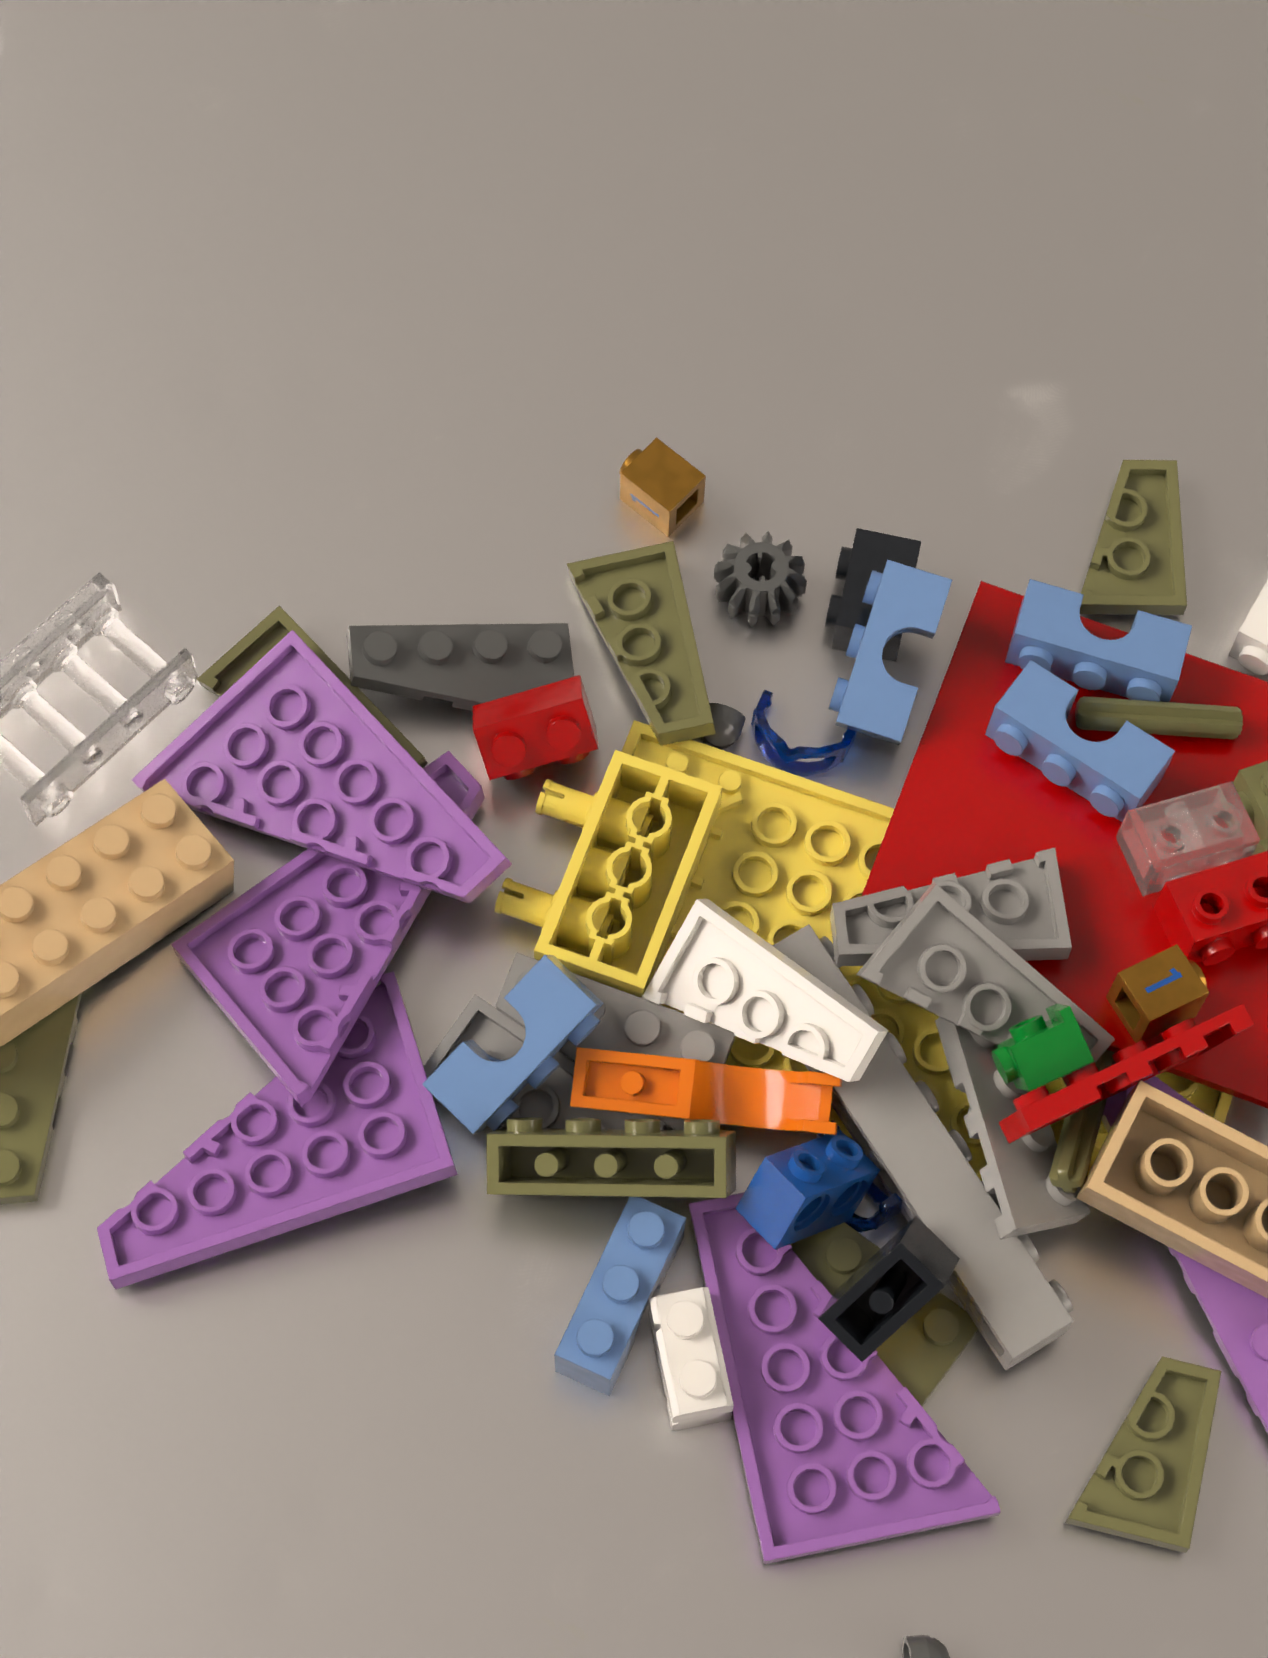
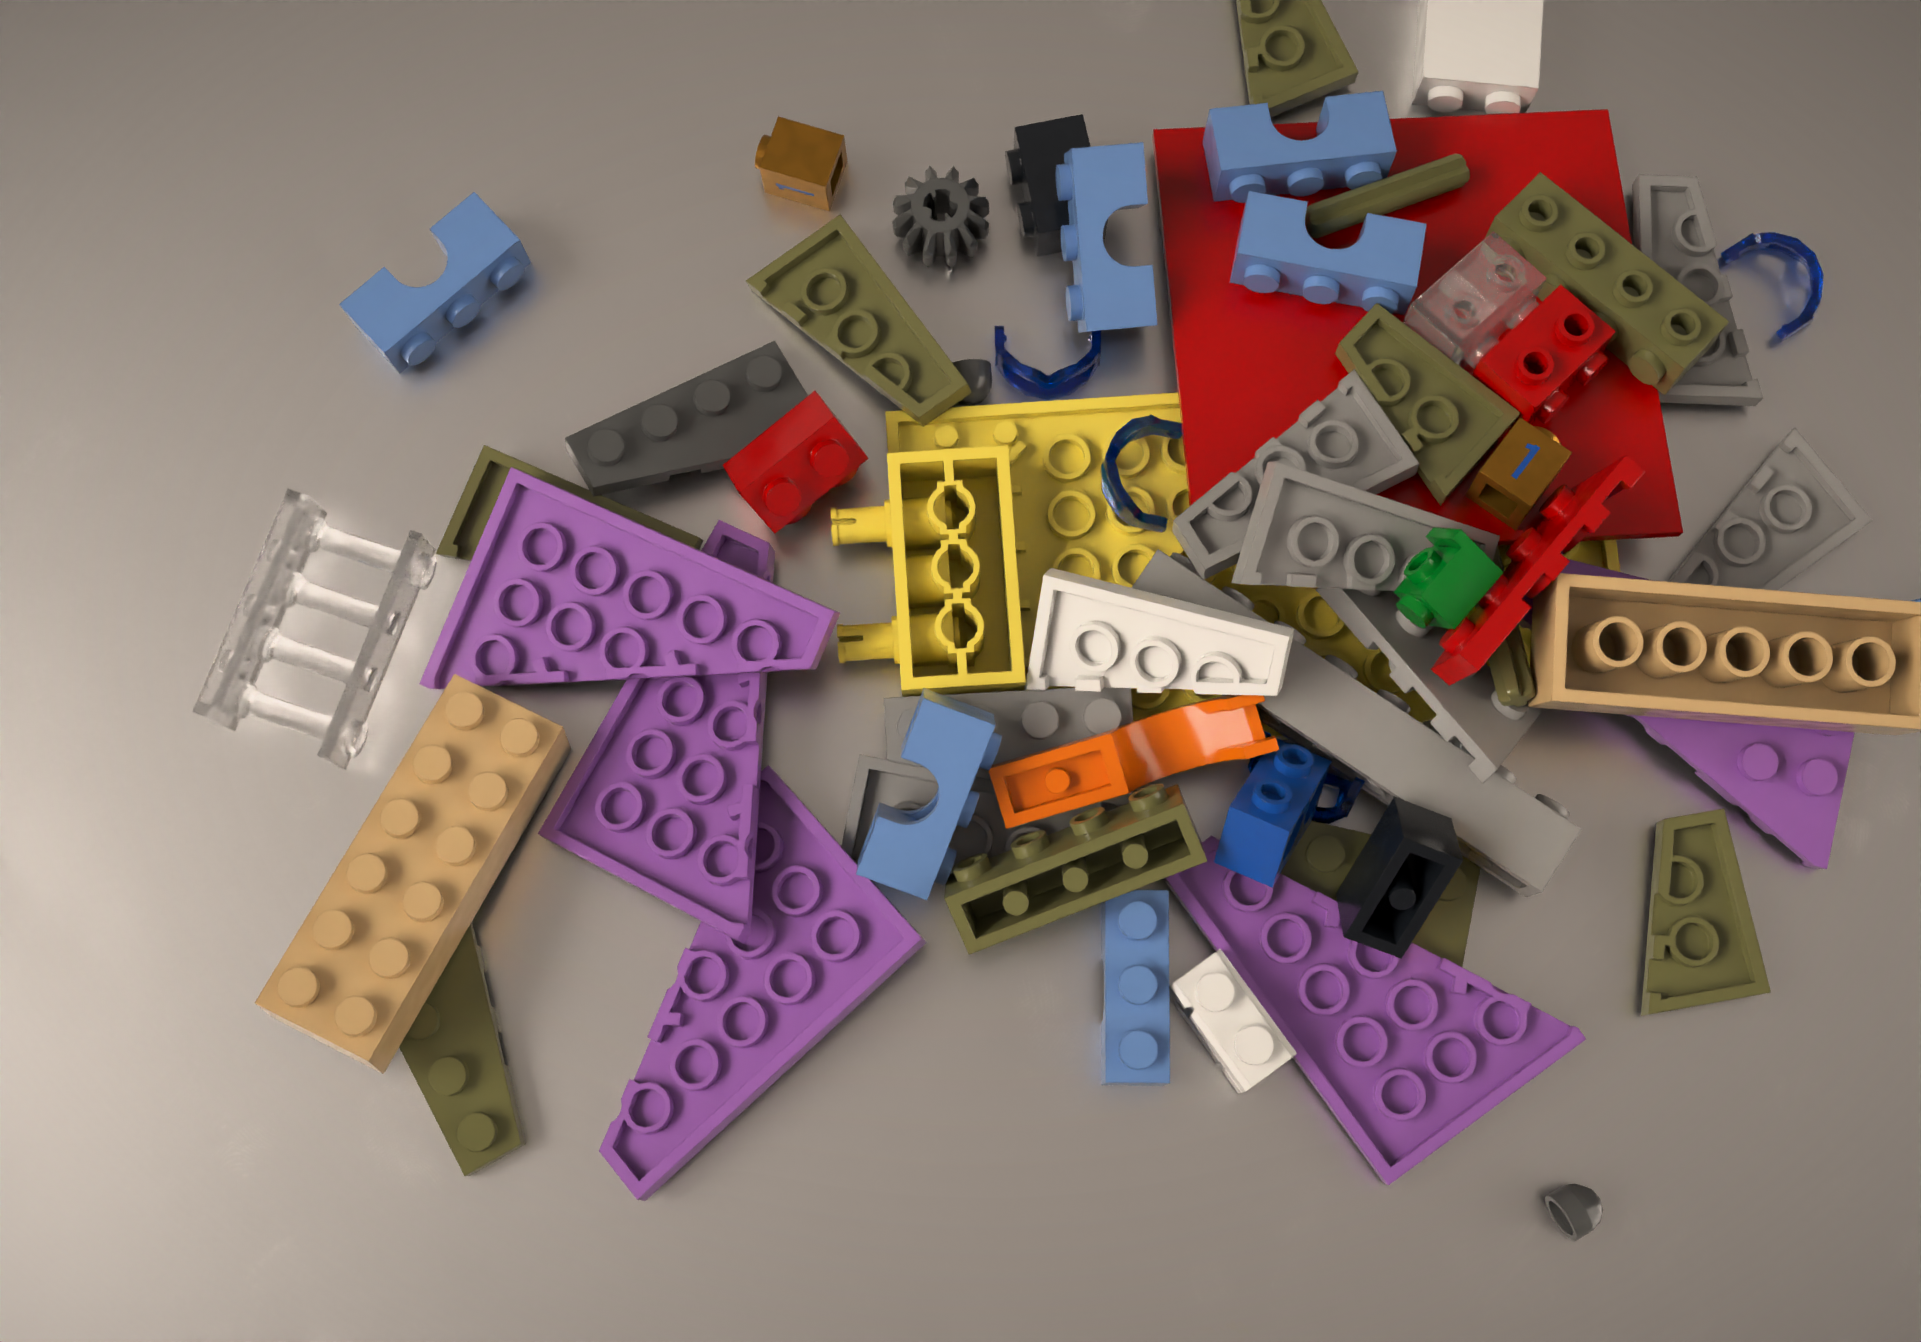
camera: 20 degrees left, 10 degrees up
none -> medium blue arch [339,192,531,374]
none -> helmet [1100,414,1182,532]
none -> olive wing [1335,303,1520,506]

